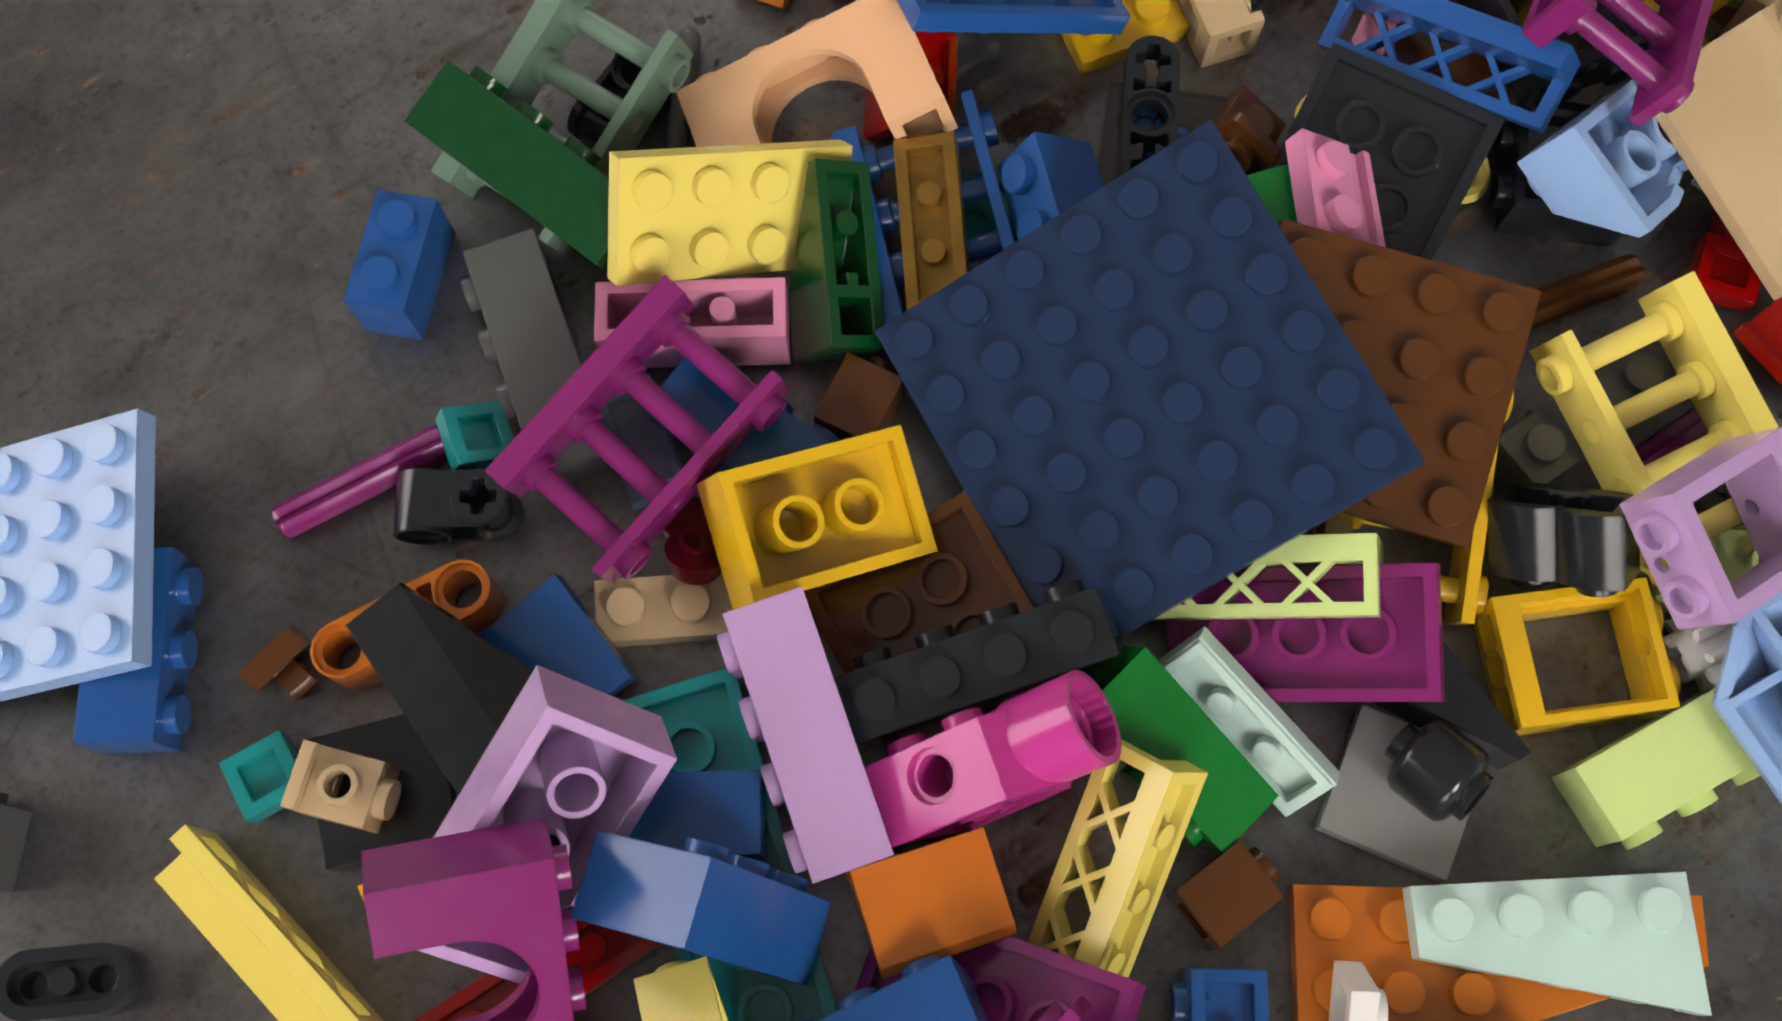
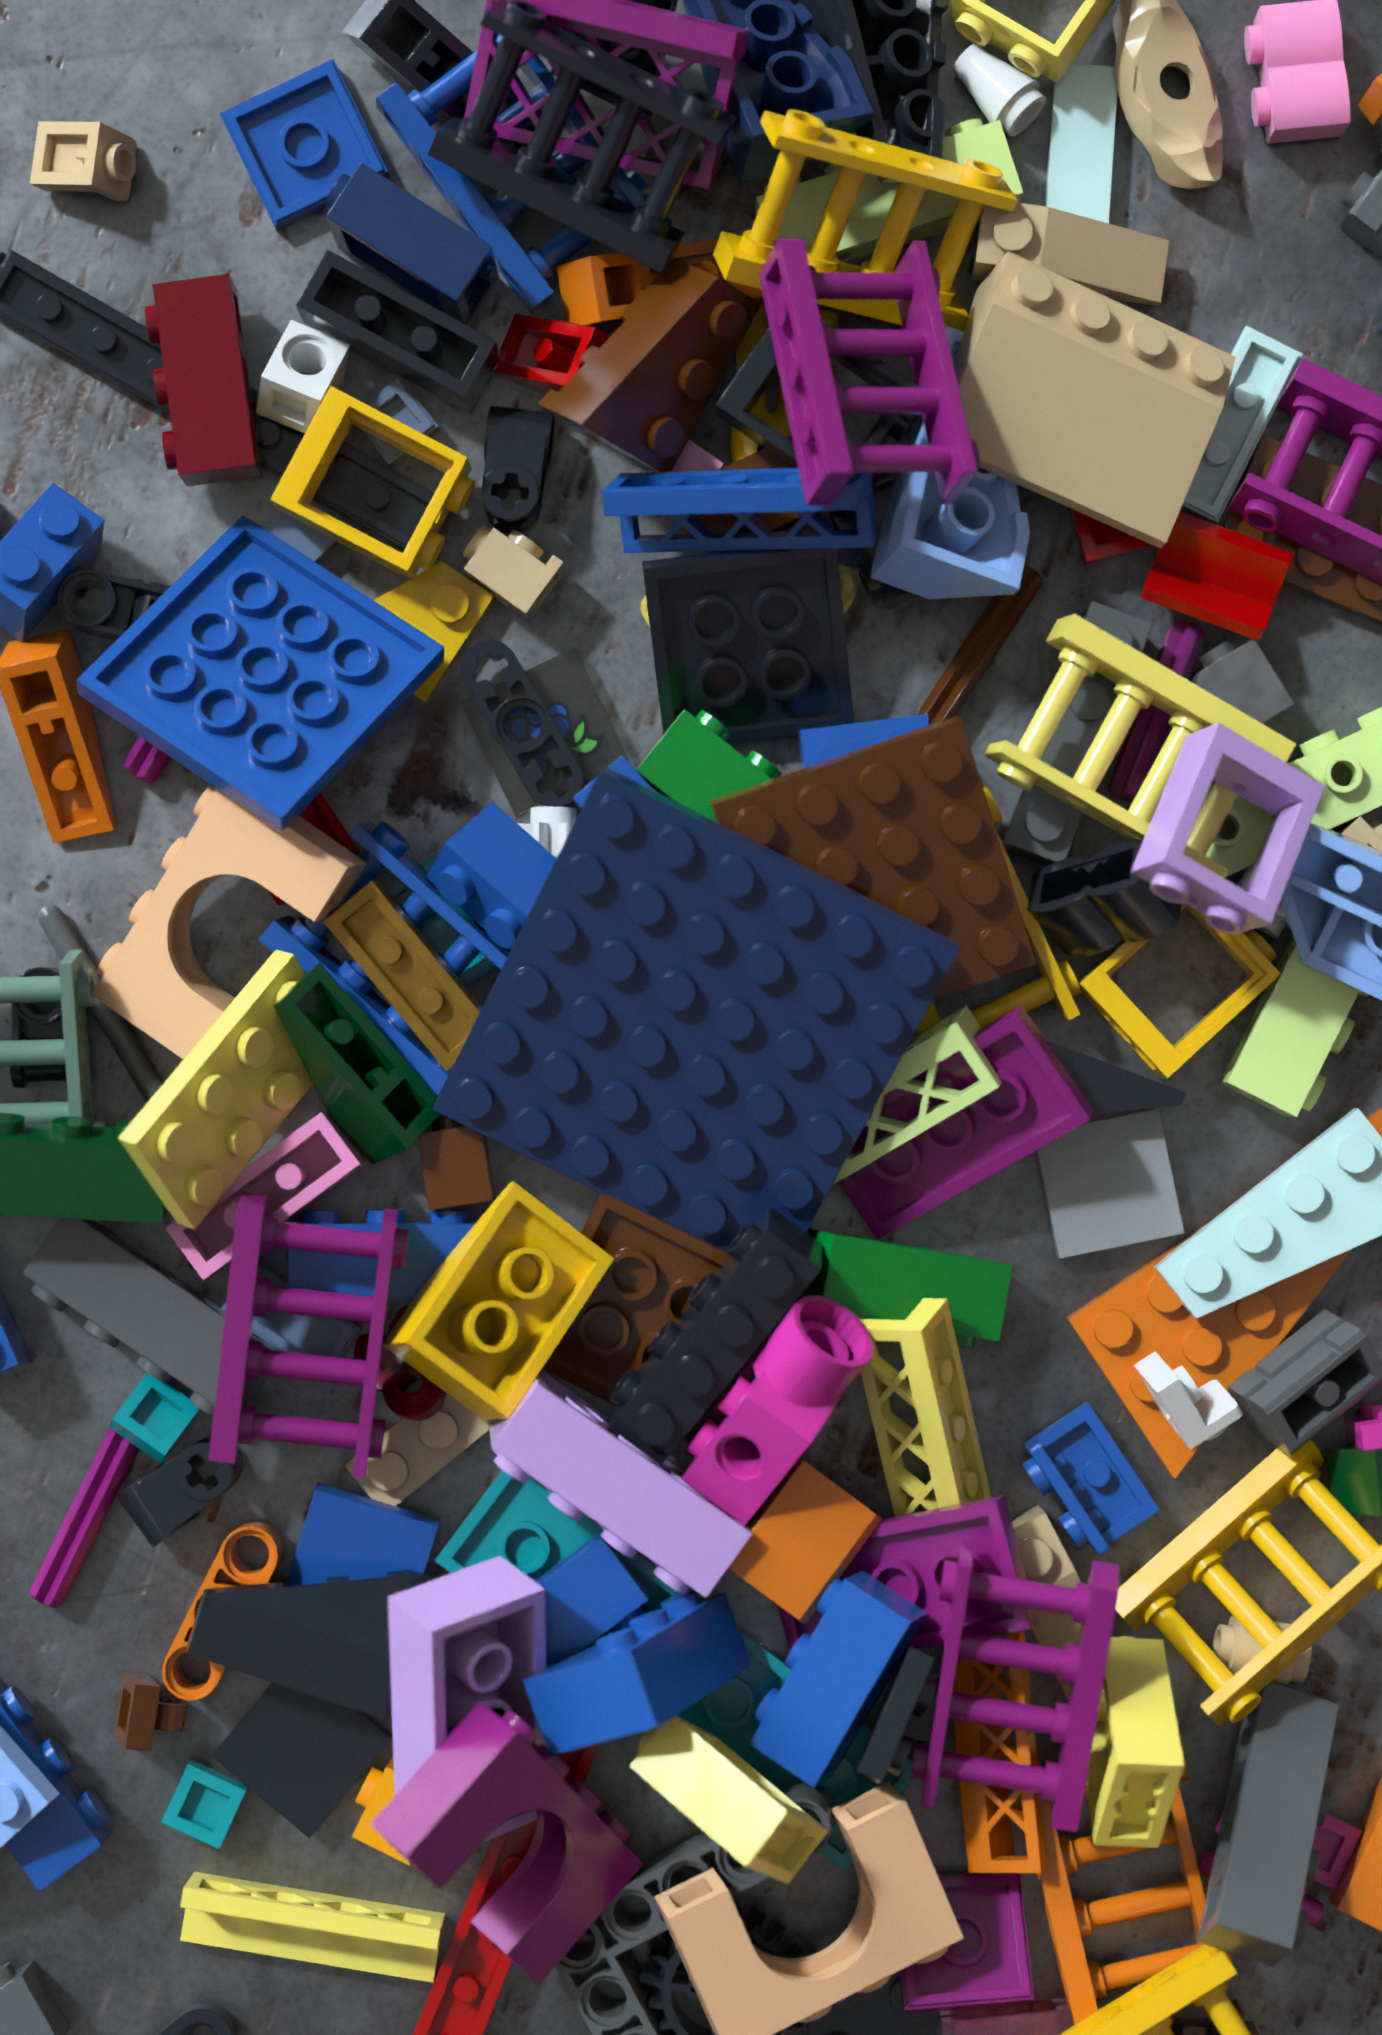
camera: 35 degrees left, 15 degrees up
tan brick [280,739,401,834] -> none
light aqua tile [1158,626,1340,817] -> none
reddish brown brick [1166,841,1284,951] -> none
reddish brown bracket [1213,85,1286,175] -> none
bright pink plate [1285,128,1386,247] -> none
black head [1385,719,1494,821] -> none

